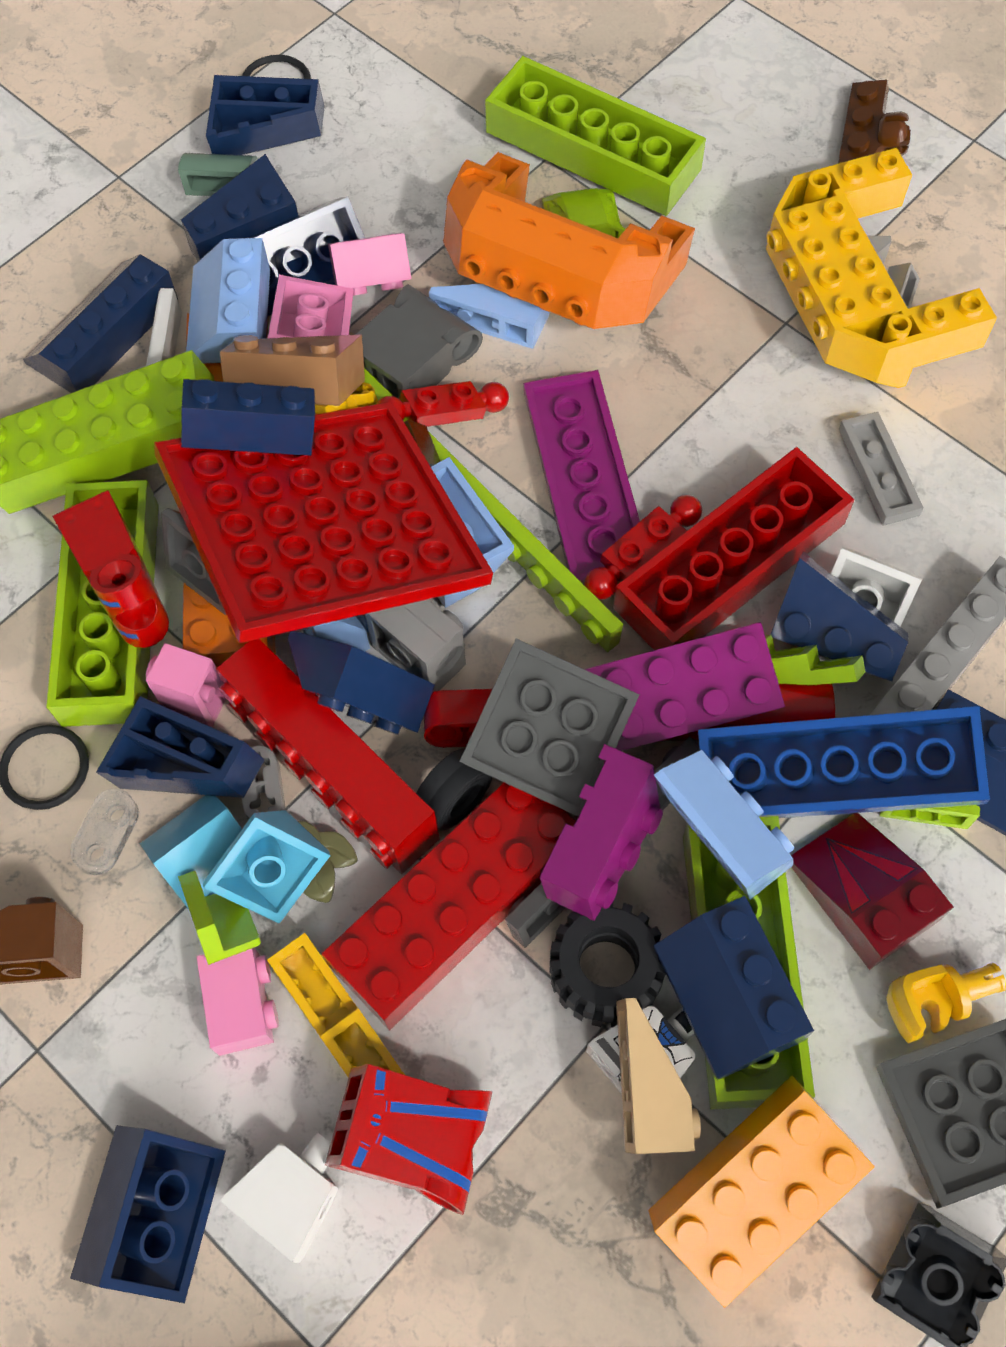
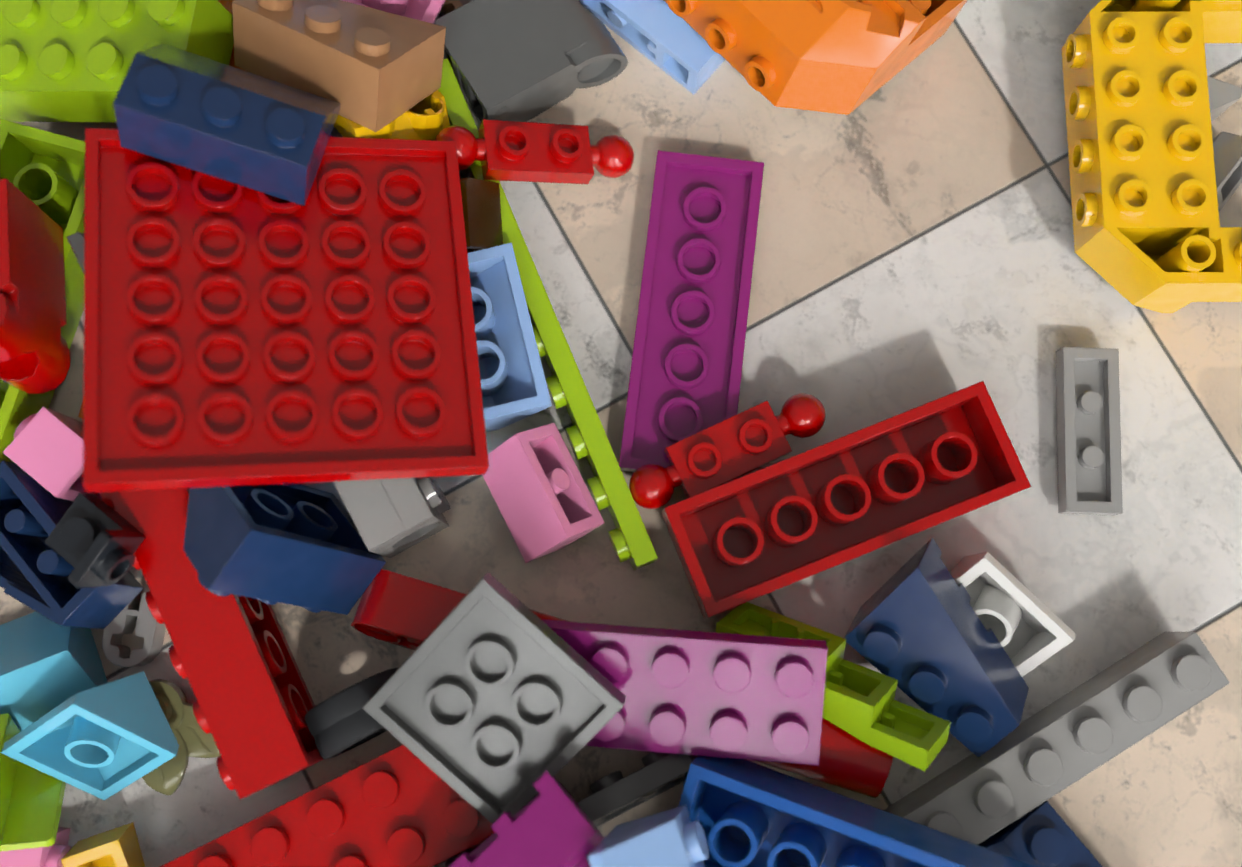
camera: 15 degrees right, 15 degrees up
none -> black bracket [45,493,146,588]
none -> bright pink brick [483,423,605,563]

